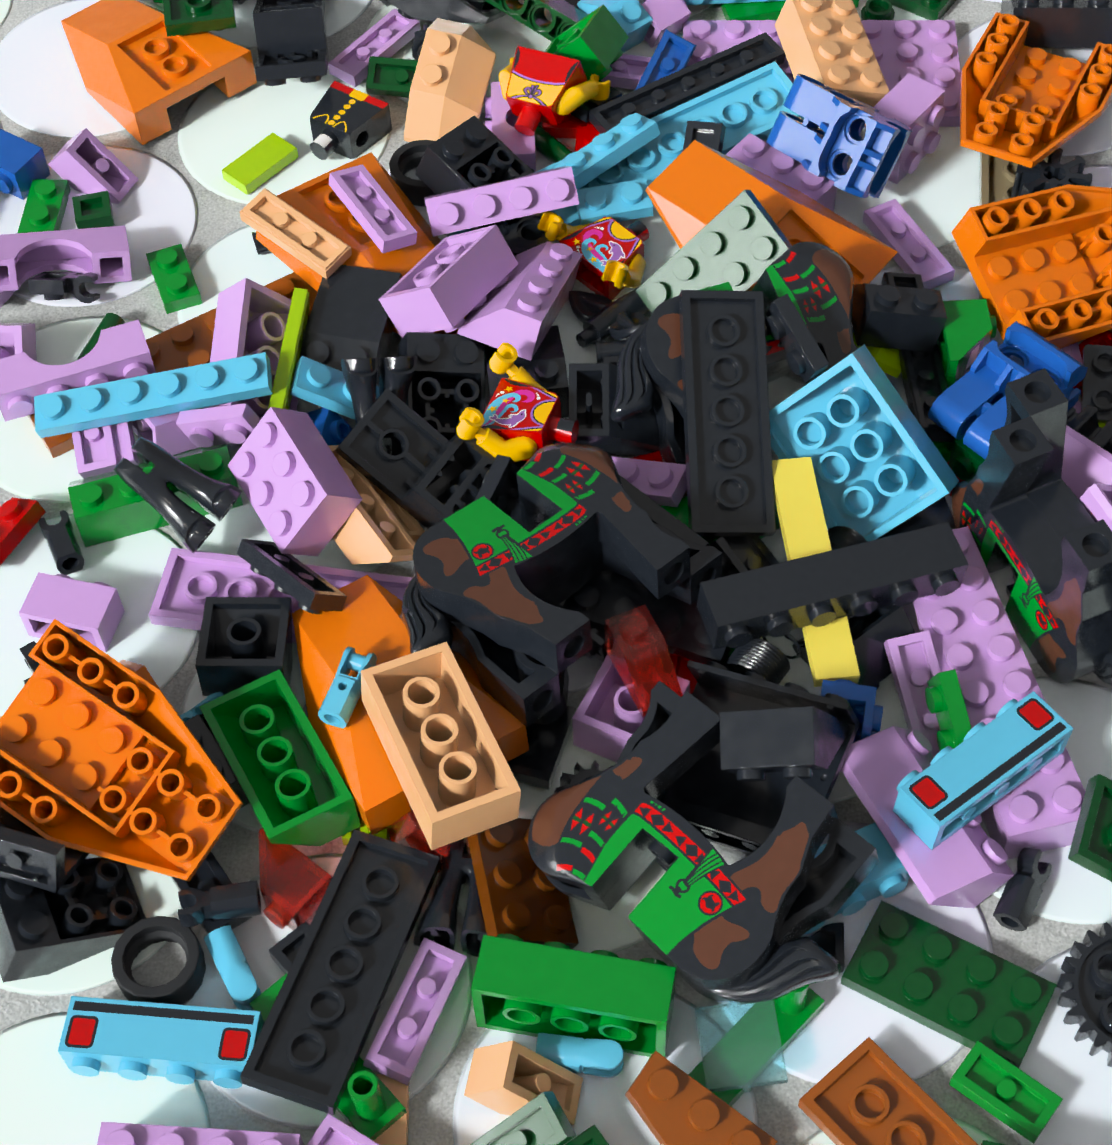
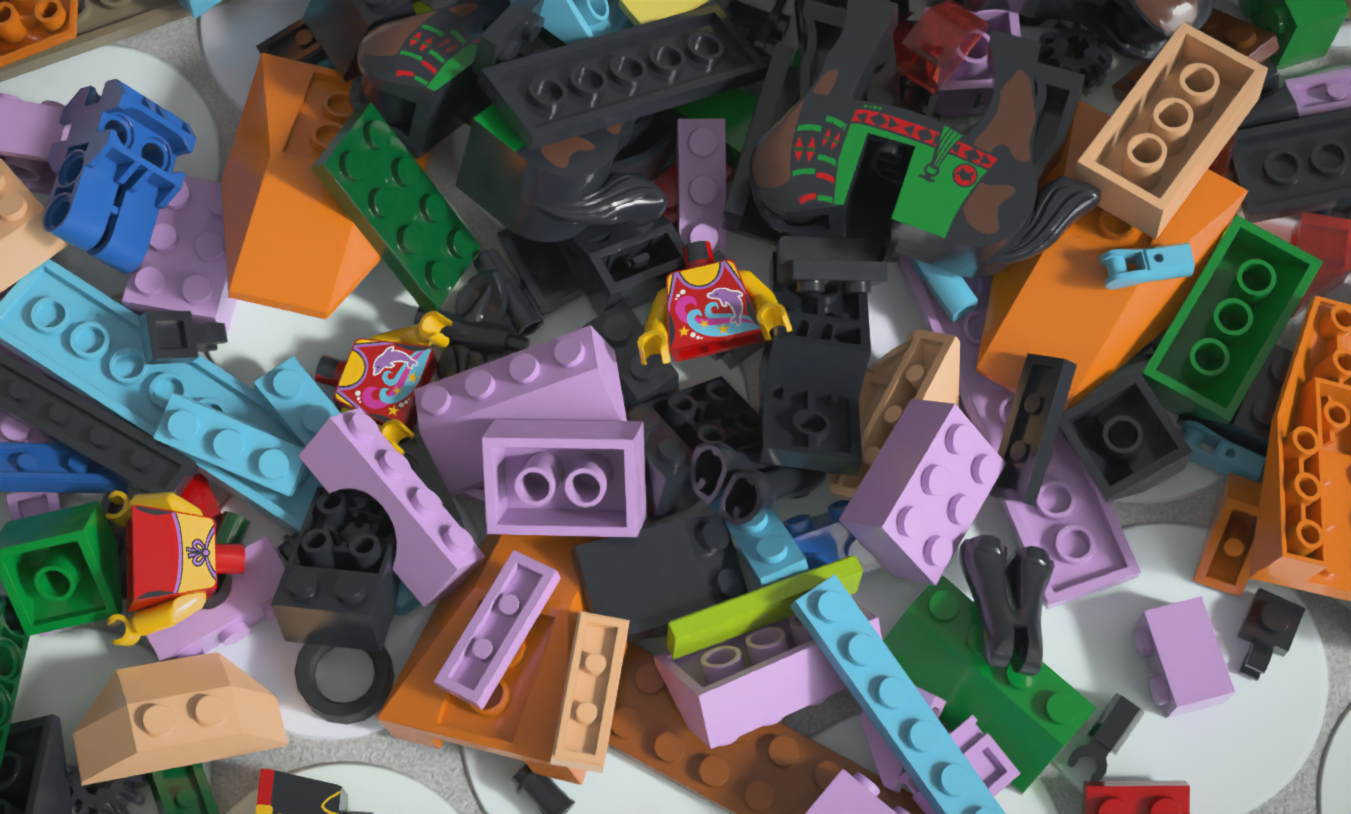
camera: 120 degrees left, 15 degrees up
lavender plate [176,403,261,448] -> none
lavender plate [862,199,955,289] -> none

